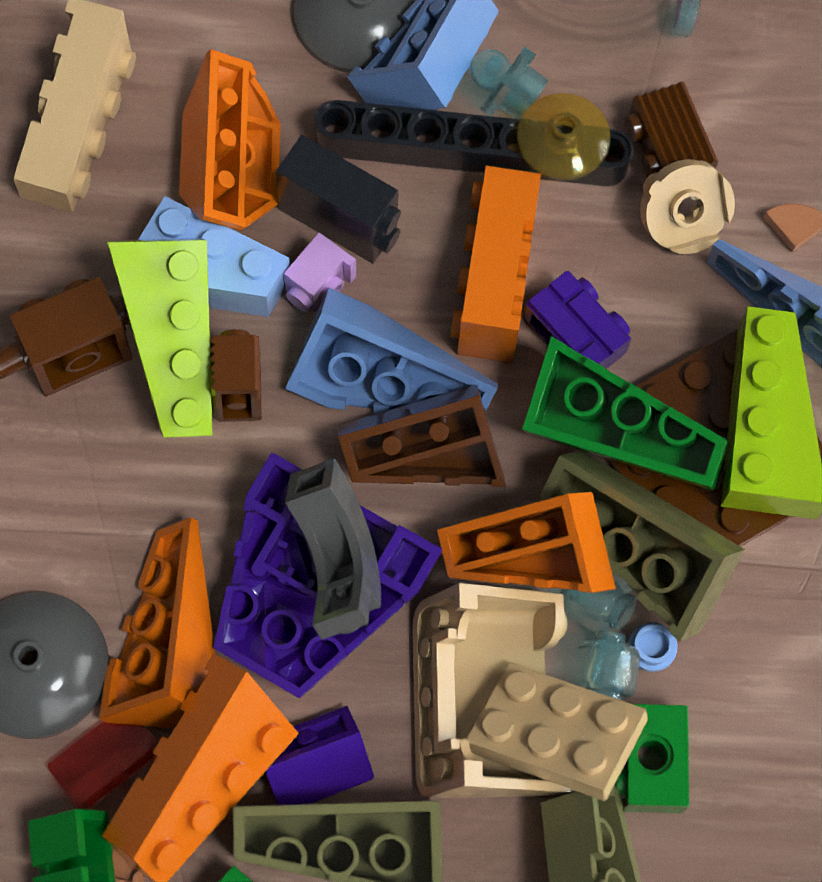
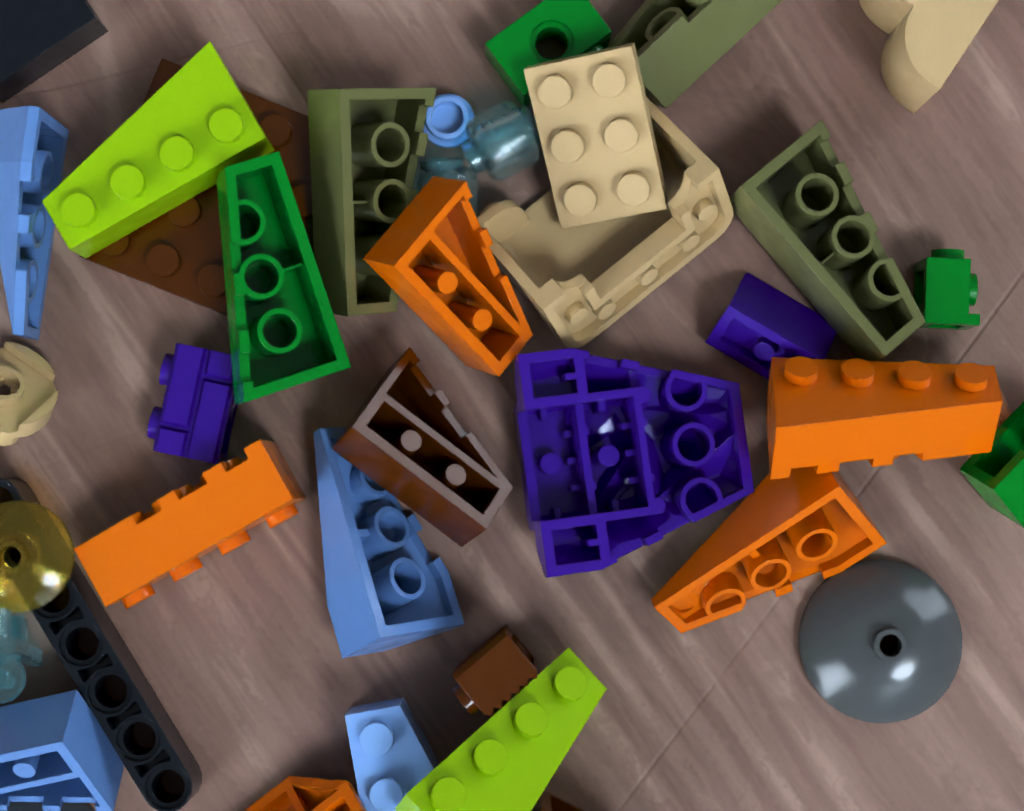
camera: 125 degrees left, 15 degrees up
clear red panel [48,721,158,810] -> none
black brick [276,135,401,264] -> none
lavender brick [284,233,356,313] -> none
dark grey arch [285,458,381,640] -> none

